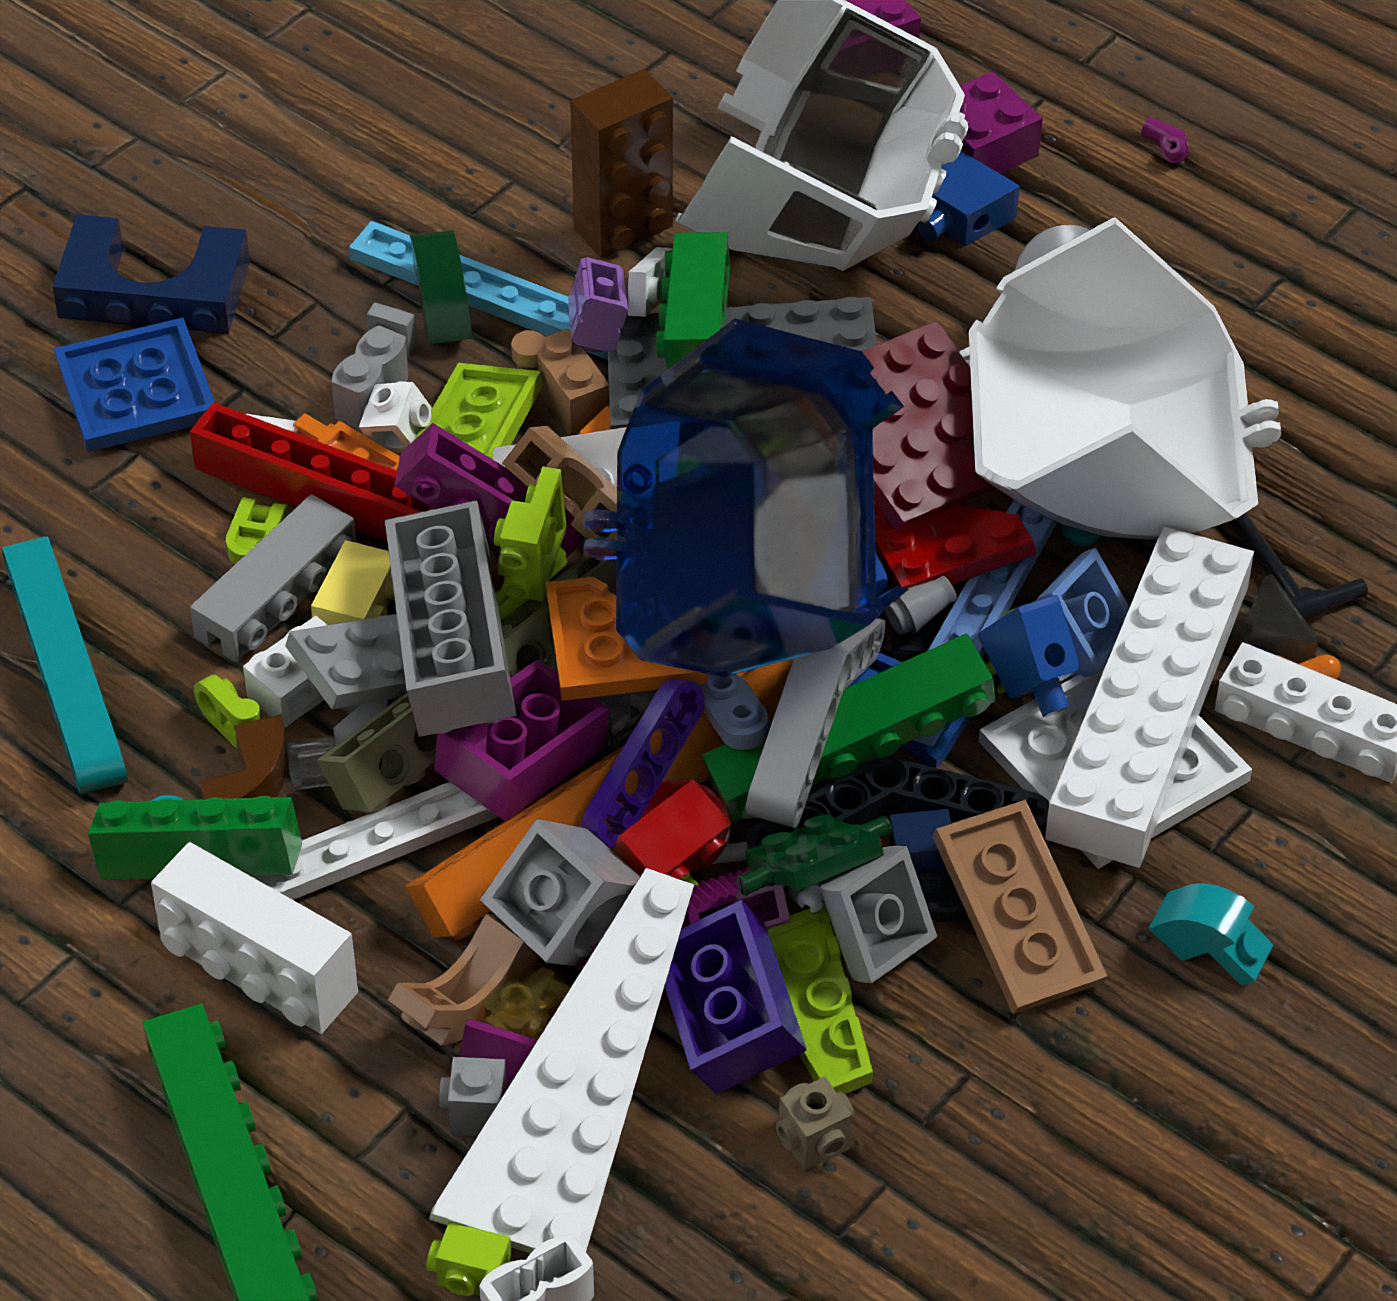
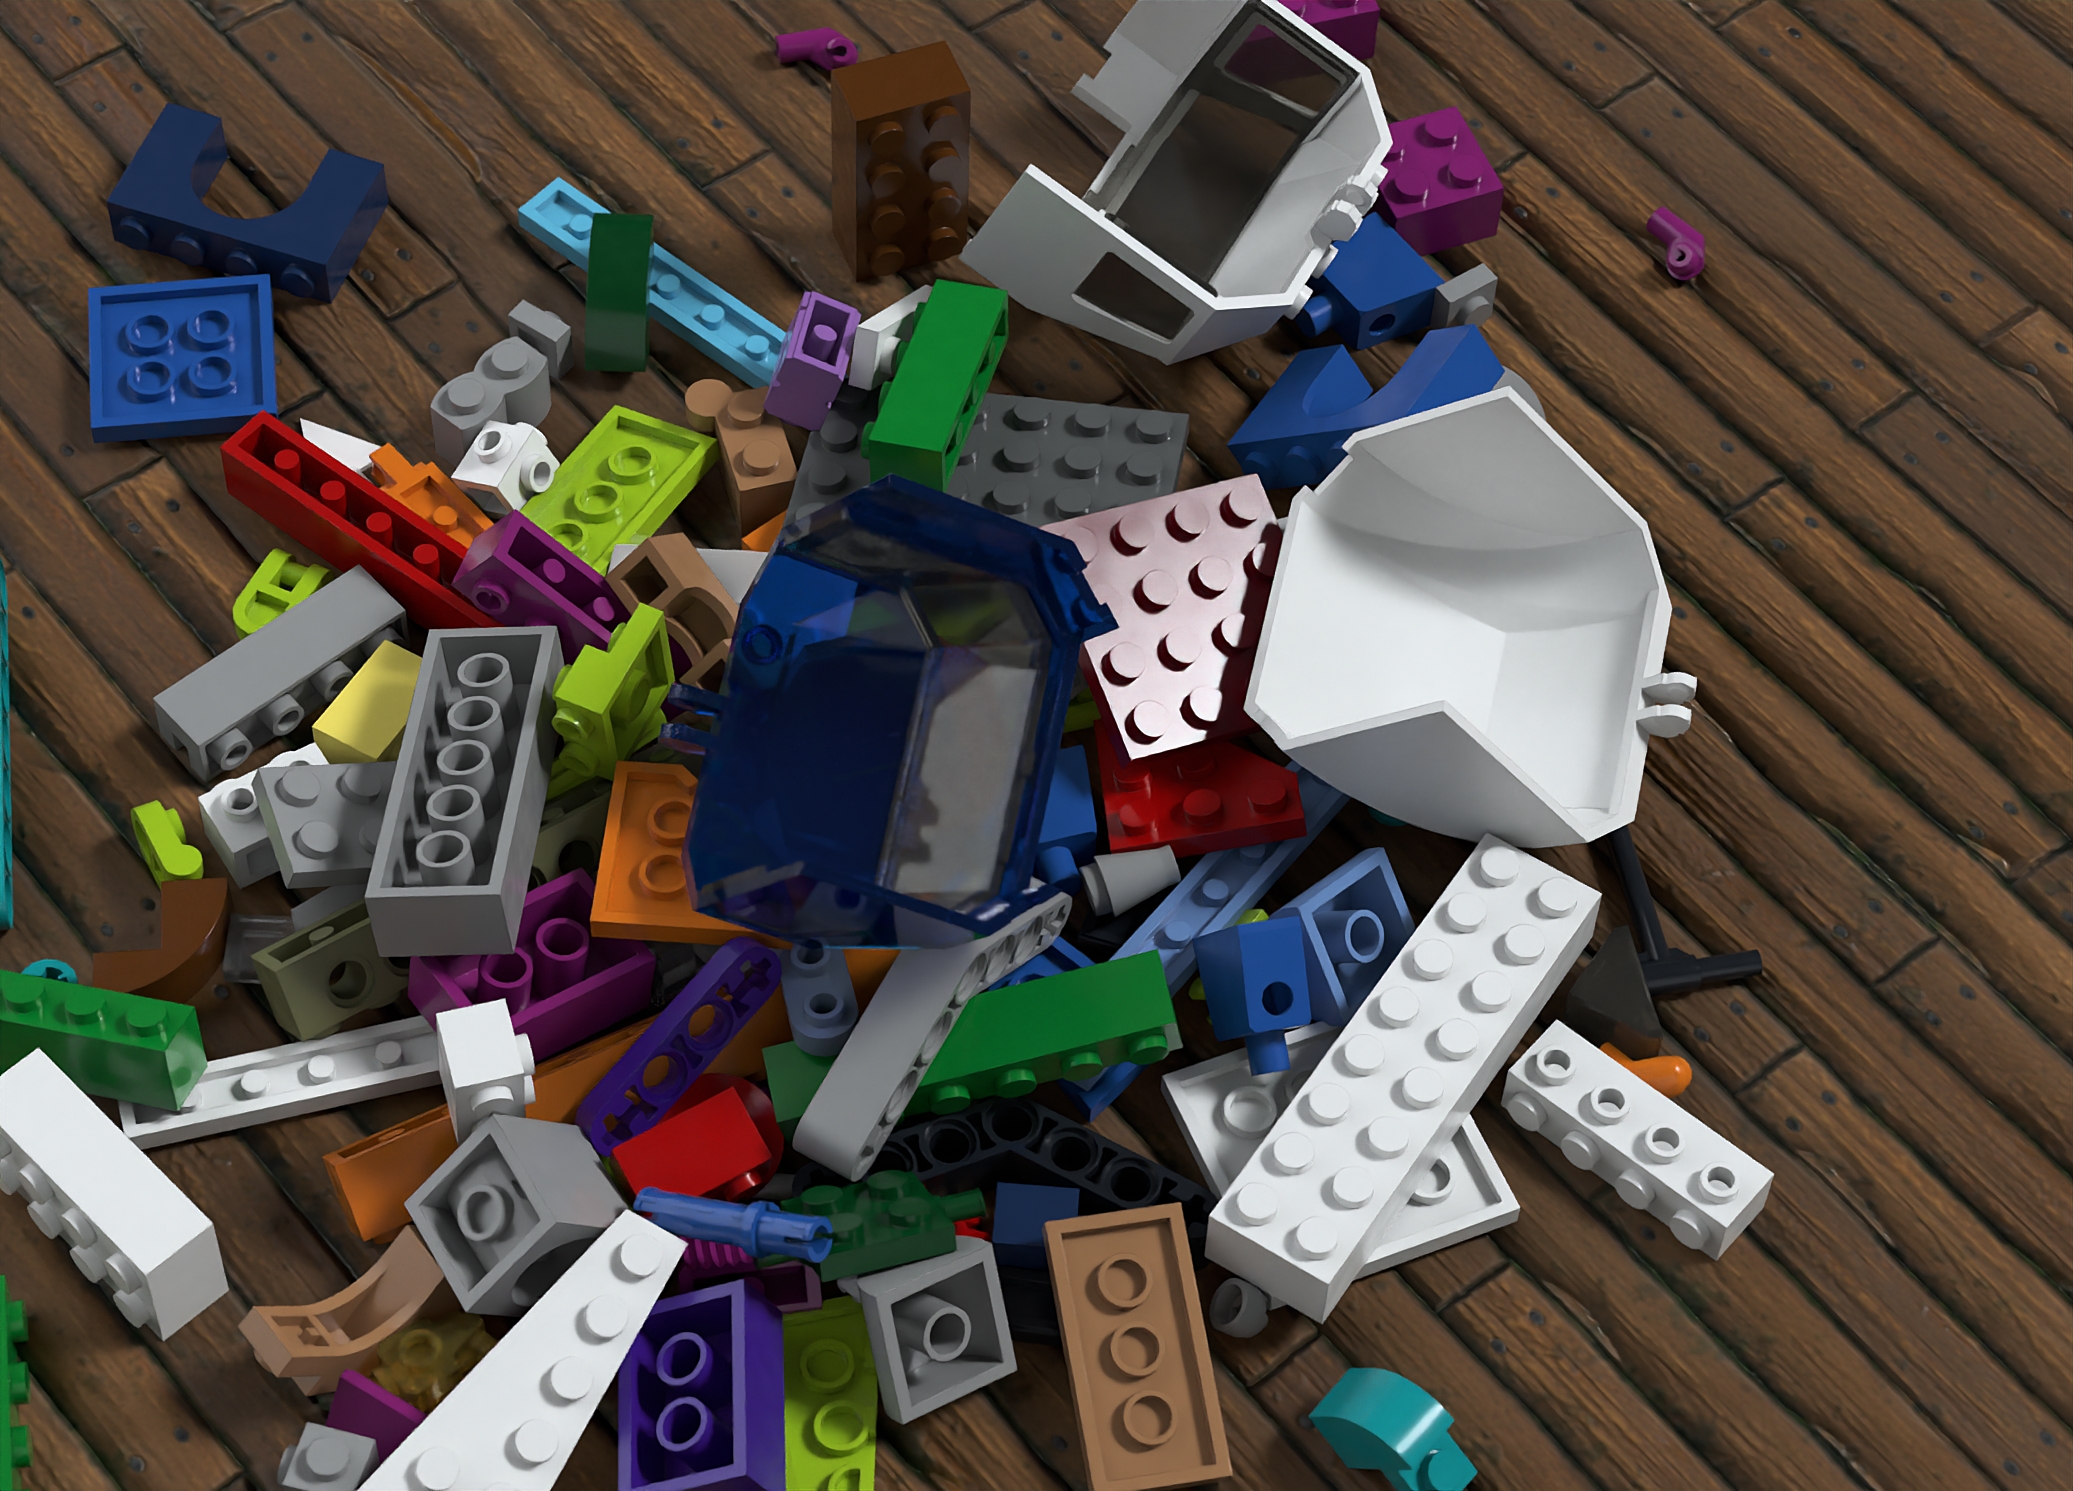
camera: 10 degrees right, 5 degrees up
none -> white brick [436,999,536,1146]
none -> blue pin [633,1187,833,1263]
none -> magenta arm [775,27,858,72]
none -> light grey hinge [1209,1278,1269,1338]
none -> blue arch [1226,324,1505,490]
none -> light grey plate [1430,263,1498,330]

